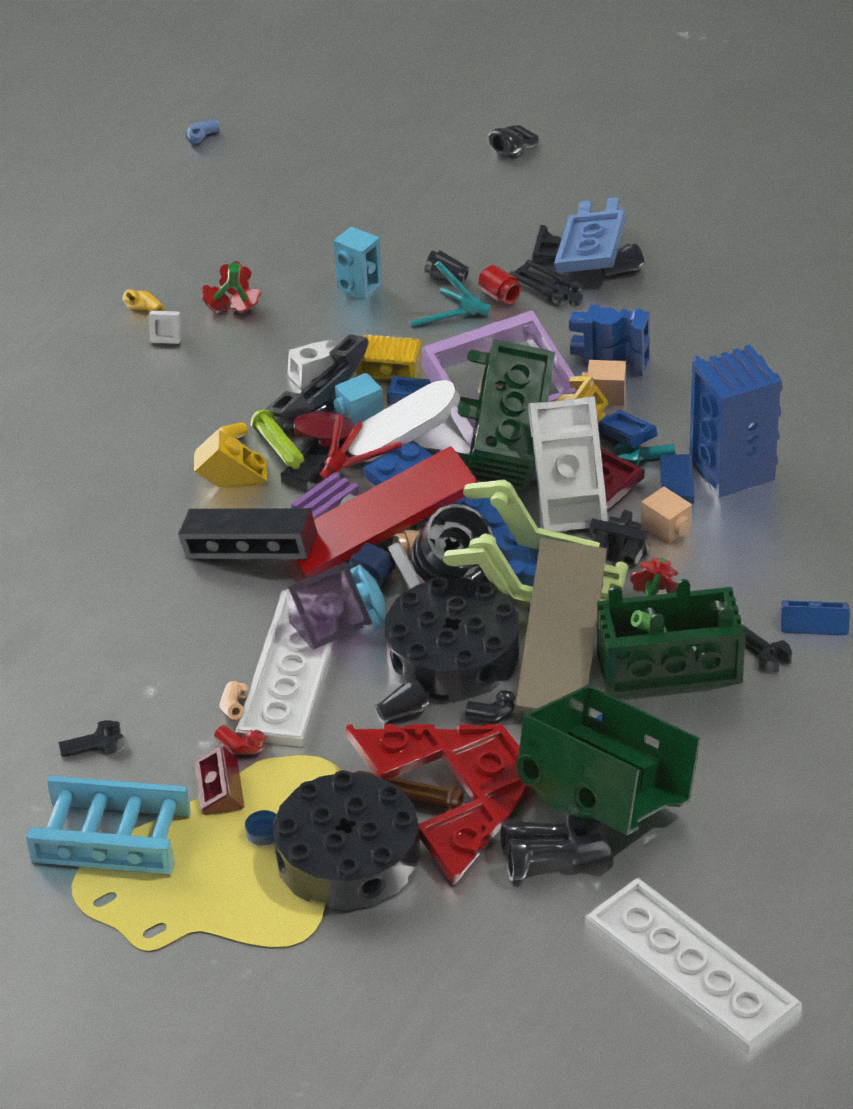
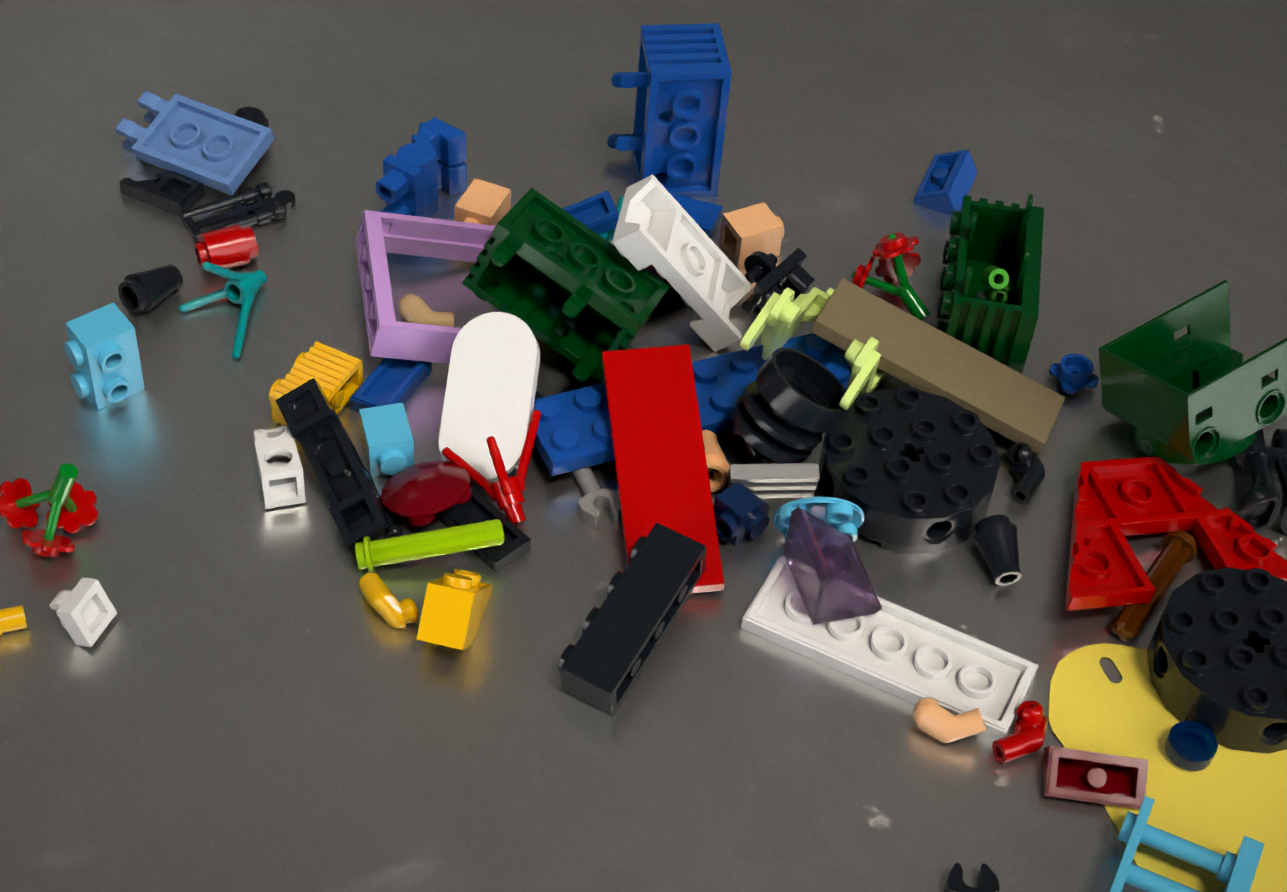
camera: 80 degrees left, 5 degrees up
medium lavender tile [291,472,359,519] -> none

